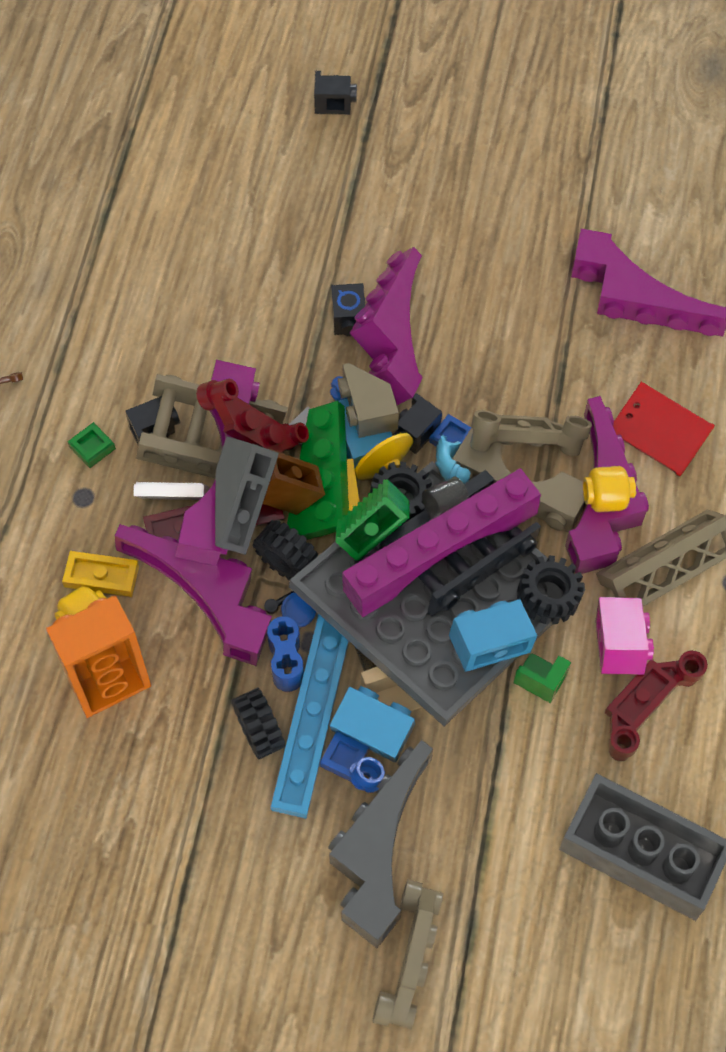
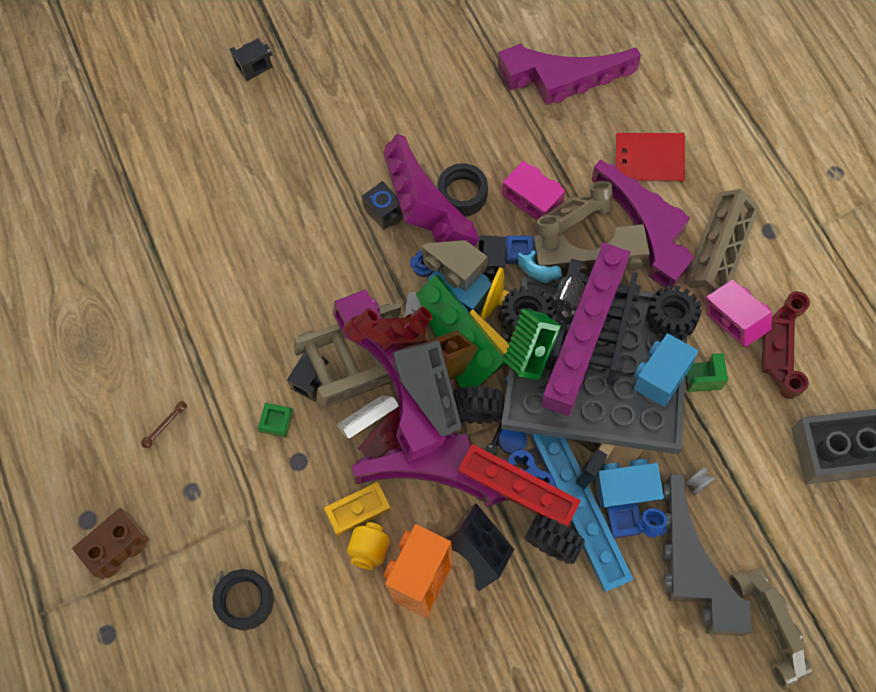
camera: 30 degrees left, 5 degrees up
yellow head [583,466,636,512] -> none
none -> black tyre [437,163,488,216]
none -> black piece [443,503,514,591]
none -> red plate [458,444,581,528]
none -> dark pink brick [502,161,565,220]
none -> black tile [576,449,608,490]
none -> light grey bush [685,467,715,495]

